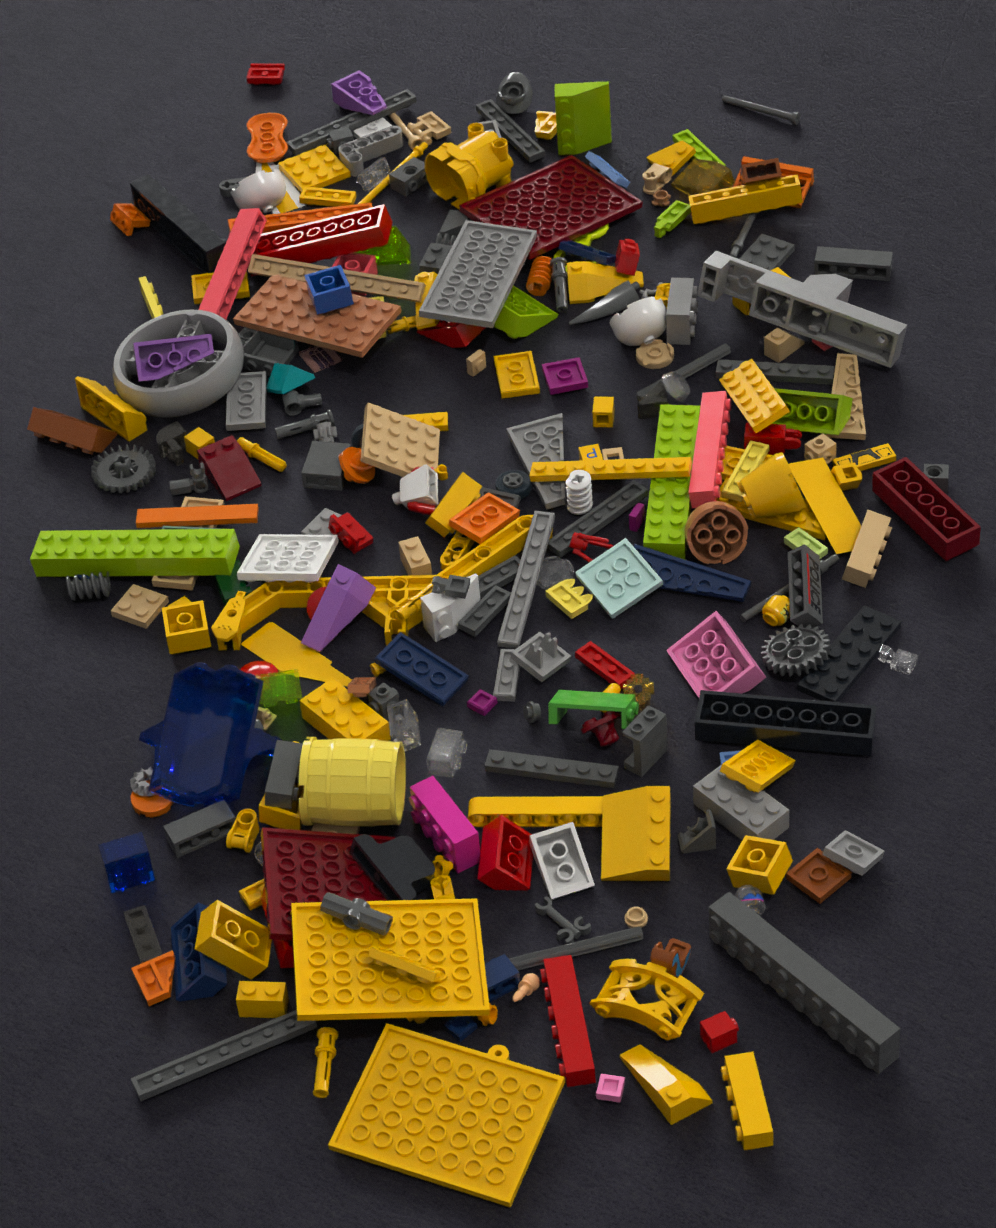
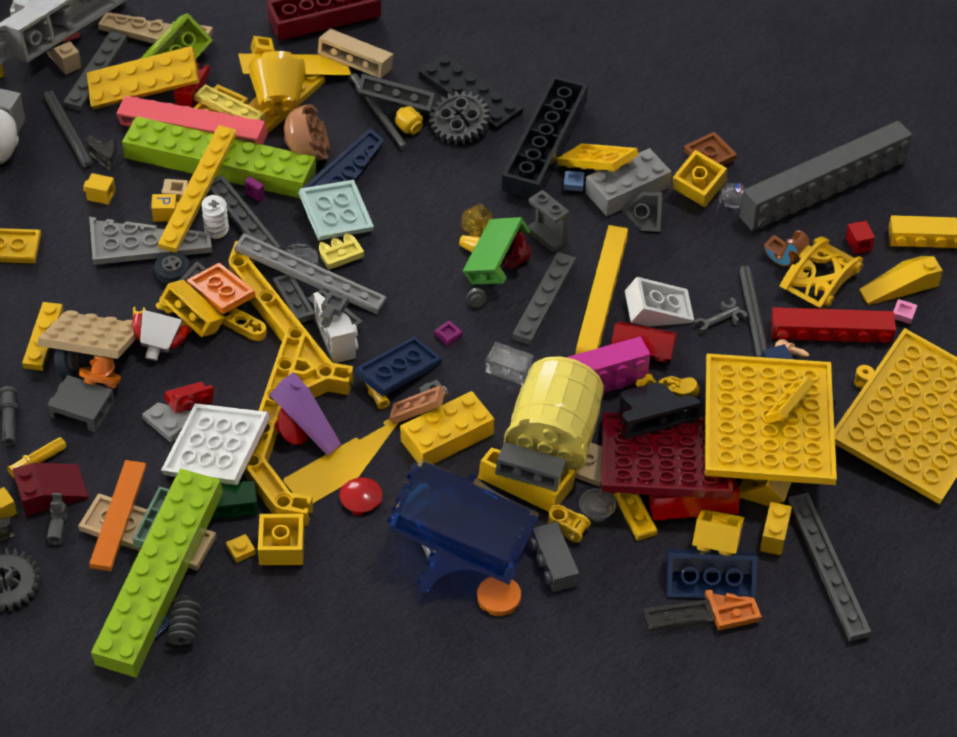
camera: 85 degrees left, 5 degrees up
clear blue brick [98,832,155,893] -> none
tan plate [111,584,169,629] -> none
light grey gear [130,766,166,796] -> none
yellow piece [211,591,246,642] -> none
clear neon green brick [255,669,302,707] -> none
light grey gear [313,422,337,442] -> none
yellow pin [313,1027,339,1098] -> none
dark grey piece [320,892,393,936] -> none
clear brick [387,699,421,751] -> none
yellow pin [395,582,433,622] -> none
tan brick [398,536,432,576] -> none
light grey tile [493,649,520,702] -> none
light grey plate [510,632,571,682] -> none
magenta plate [542,357,588,395] -> none
red plant [569,532,614,562] -> none
red plate [575,641,635,689] -> none
yellow slope [601,786,671,881] -> none
tan plate [625,907,648,928] -> none
tan tile [636,339,674,369] -> none
clear hat [662,371,690,402] -> none
bright pink slope [666,611,766,698] -> none
yellowish green plate [784,527,828,559] -> none
tan brick [804,434,837,464] -> none
light grey plate [822,830,885,876] -> none
yellow tile [832,443,896,471] -> none
clear plate [878,645,918,675] -> none

